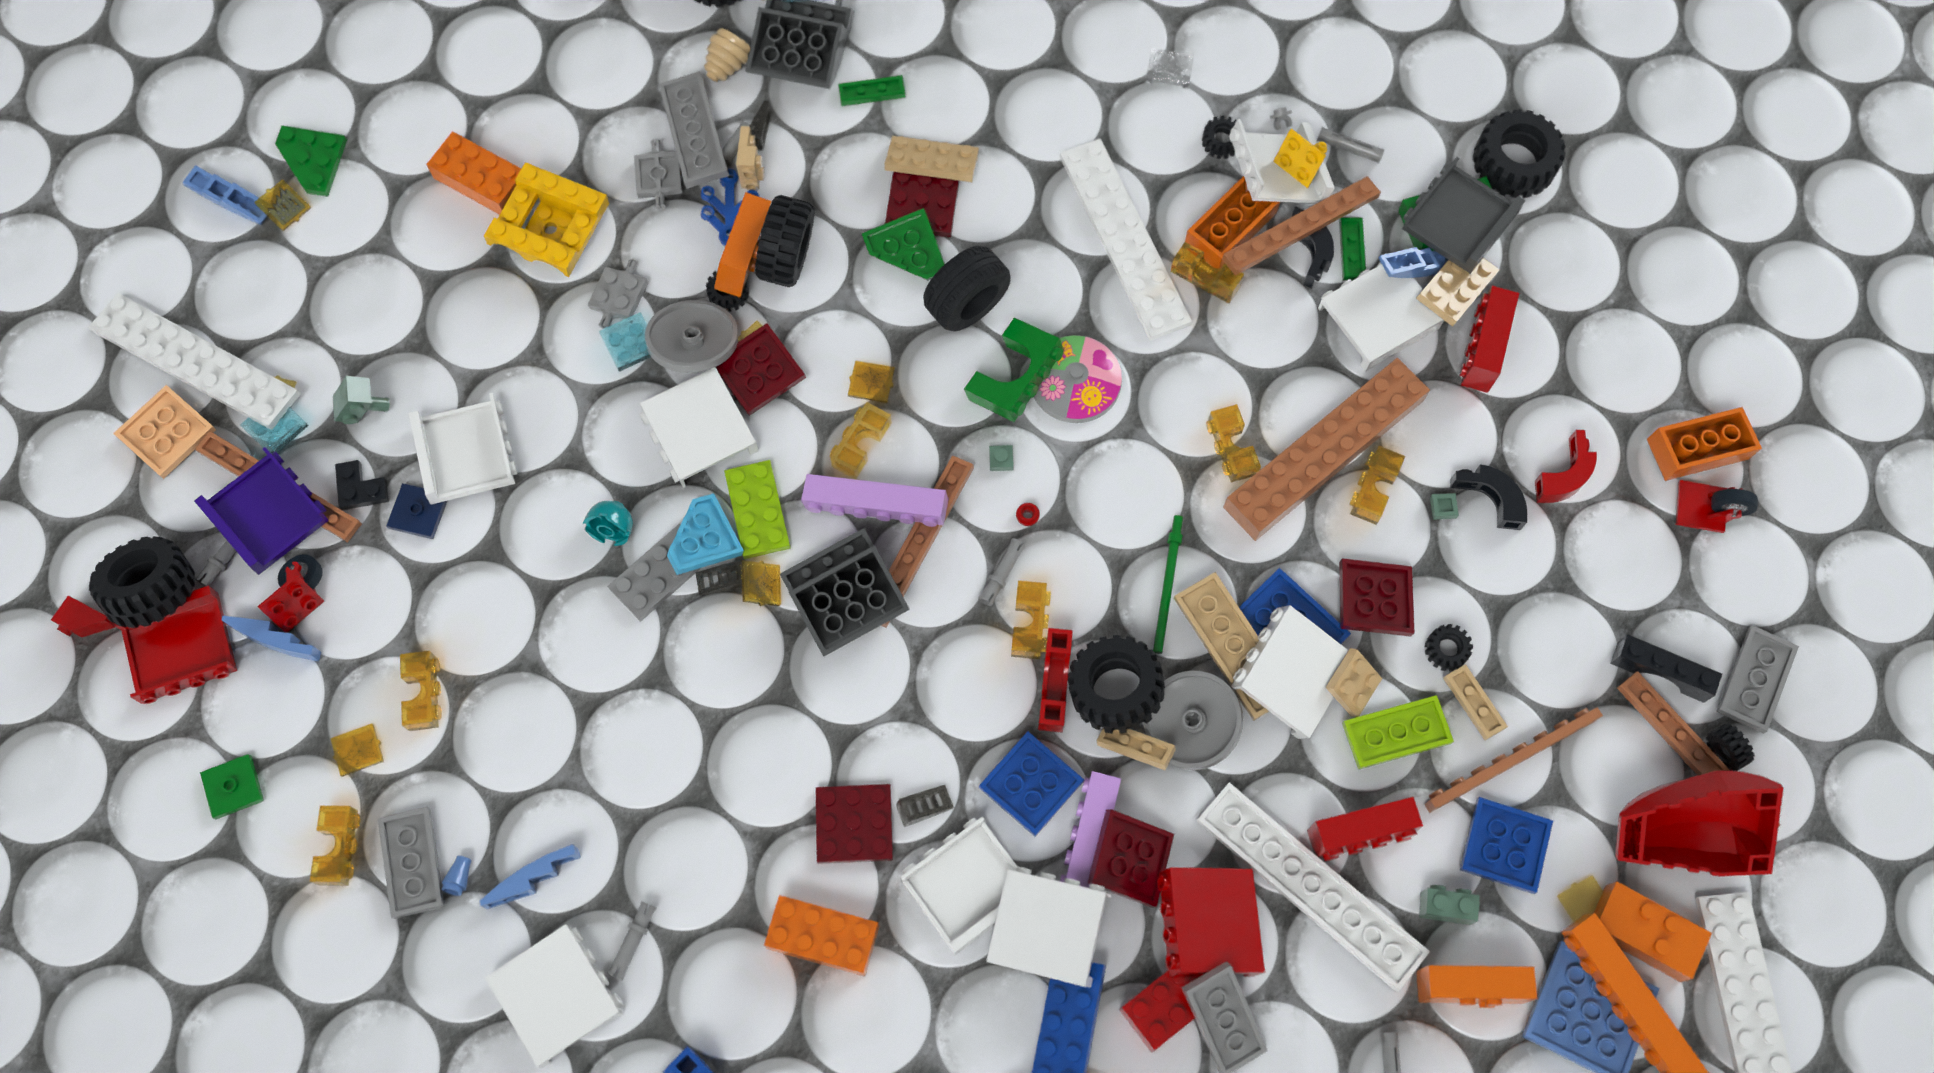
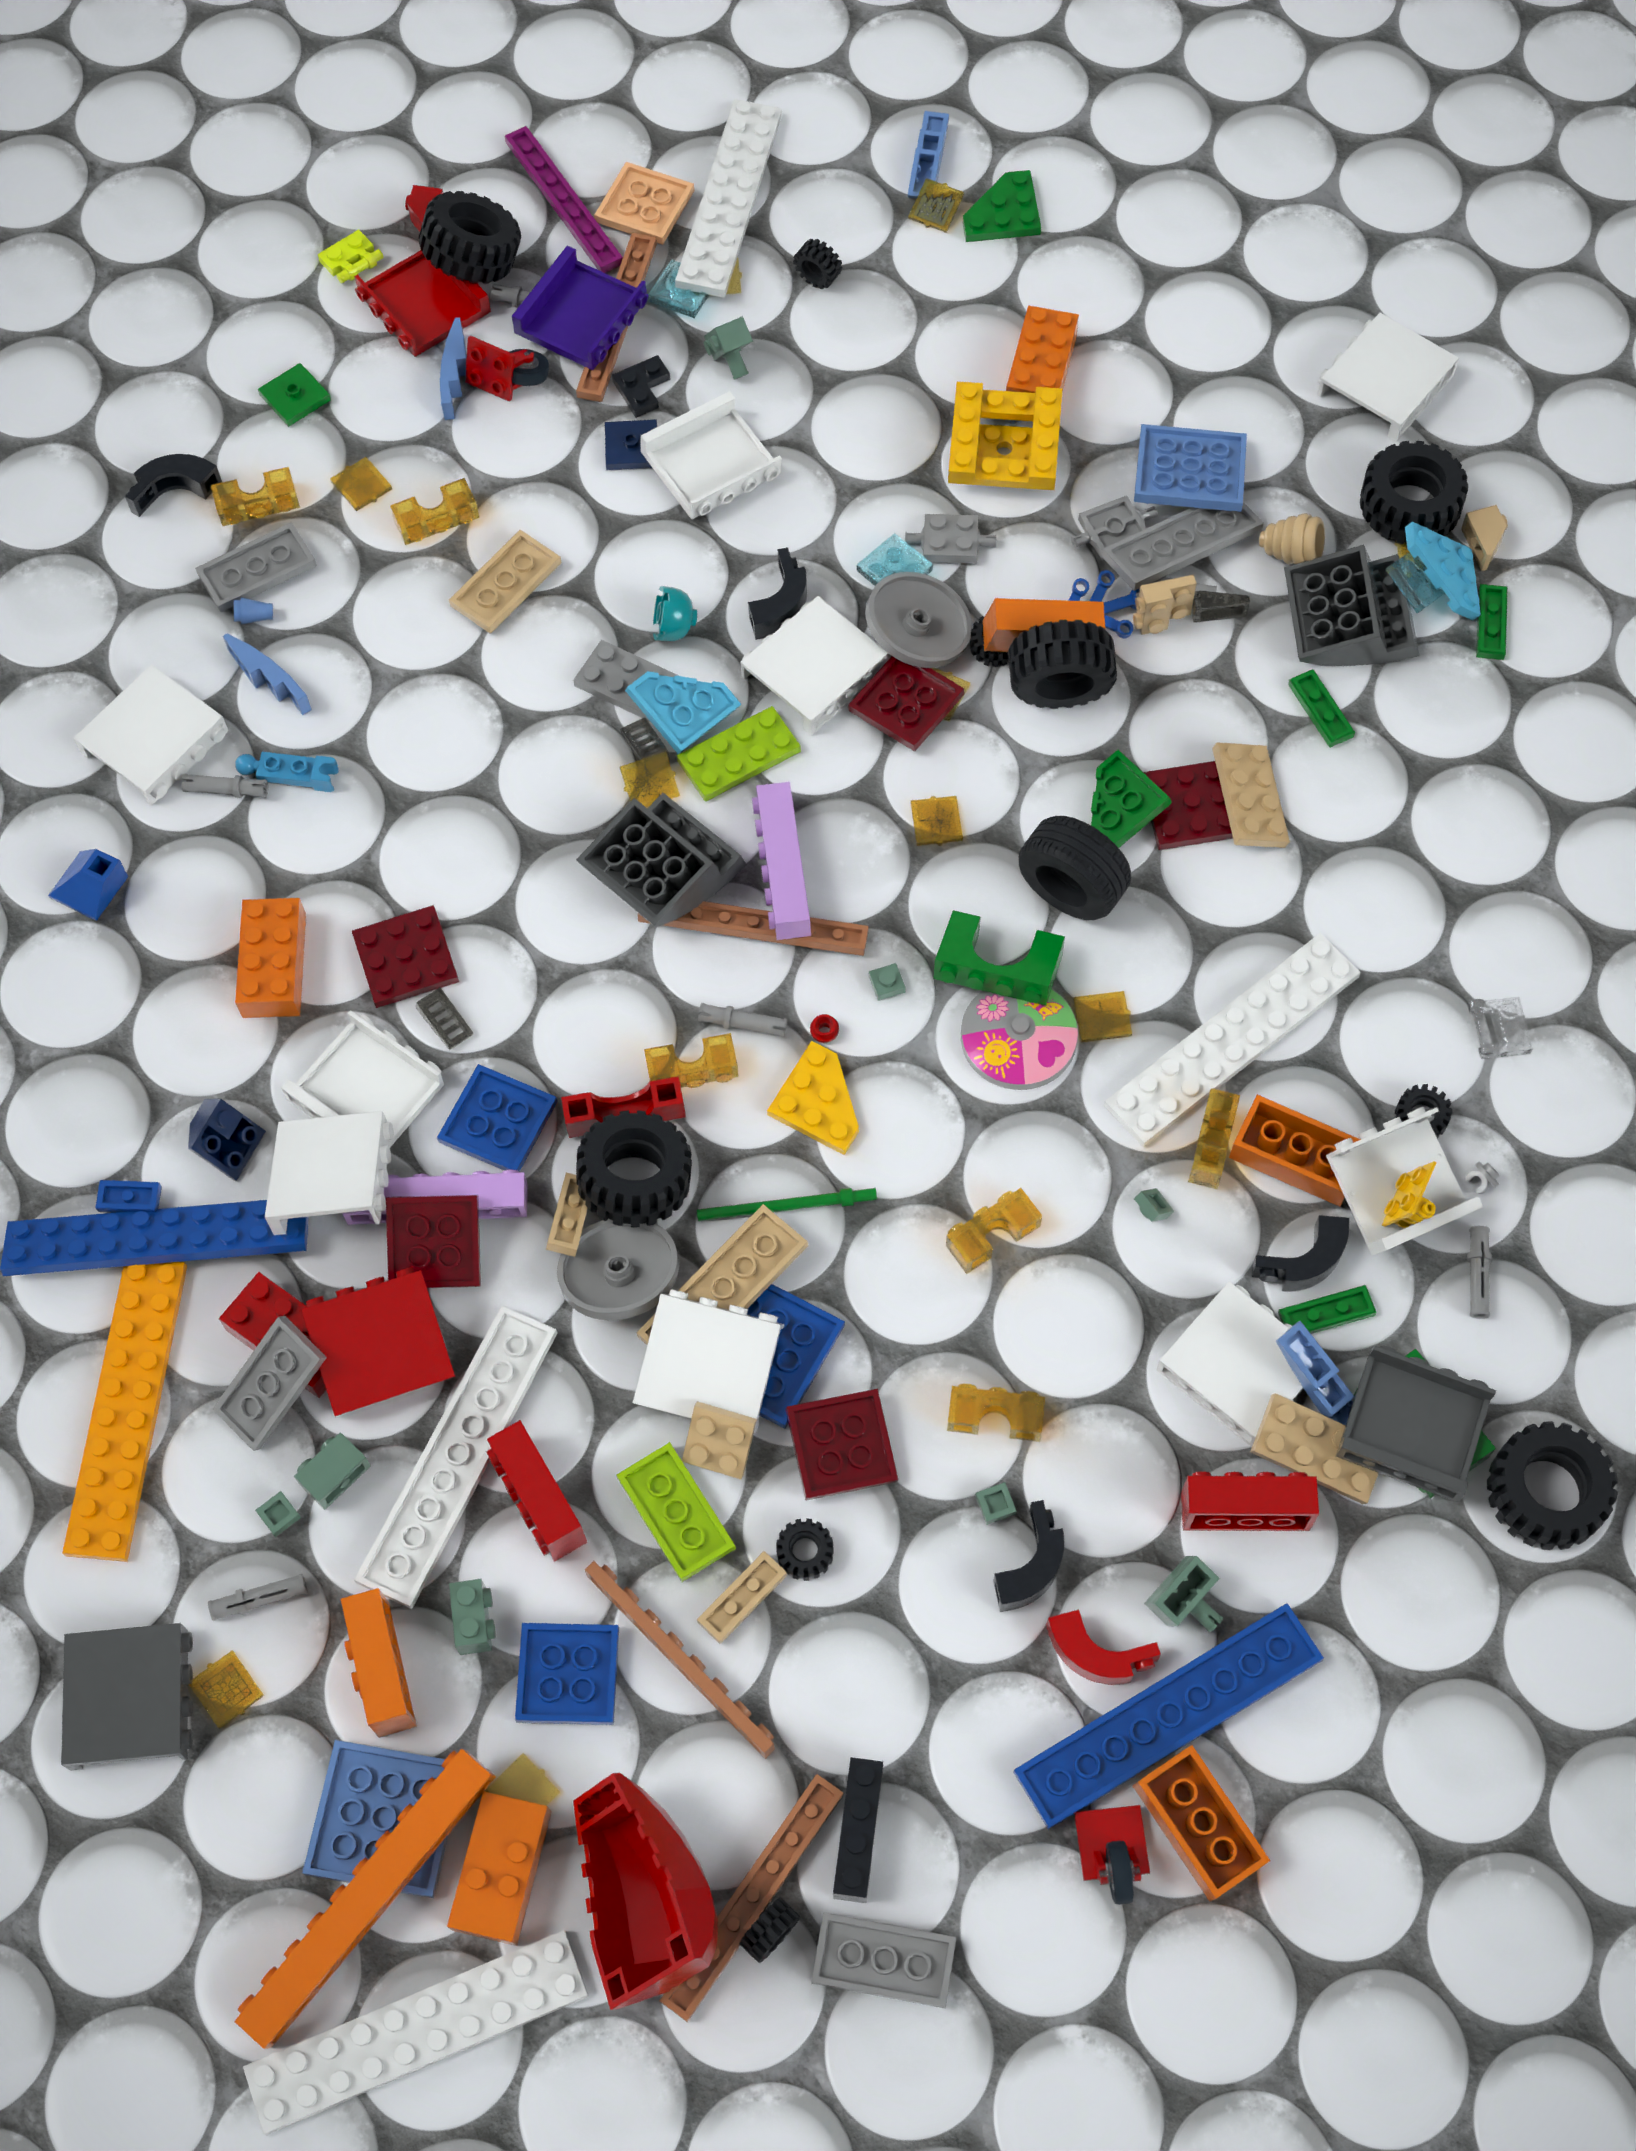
camera: 75 degrees right, 5 degrees down
clear yellow arch [829,402,892,480] -> none
nougat plate [1222,176,1381,276] -> none
nougat brick [1223,358,1430,541] -> none
none -> black arch [125,454,222,517]
none -> dark blue slope [188,1098,266,1181]
none -> dark azure plate [235,752,339,792]
none -> sand green plate [255,1491,301,1537]
none -> sand green brick [294,1432,371,1510]
none -> neon yellow plate [317,229,384,284]
none -> tan plate [449,530,562,634]
none -> magenta plate [505,126,623,273]
none -> black arch [748,547,807,640]
none -> yellow plate [767,1041,859,1155]
none -> black tyre [793,239,843,289]
none -> blue plate [1013,1603,1324,1830]
none -> clear yellow piece [1073,991,1132,1043]
none -> medium blue plate [1134,424,1247,512]
none -> sand green plate [1134,1188,1174,1222]
none -> sand green brick [1144,1556,1223,1632]

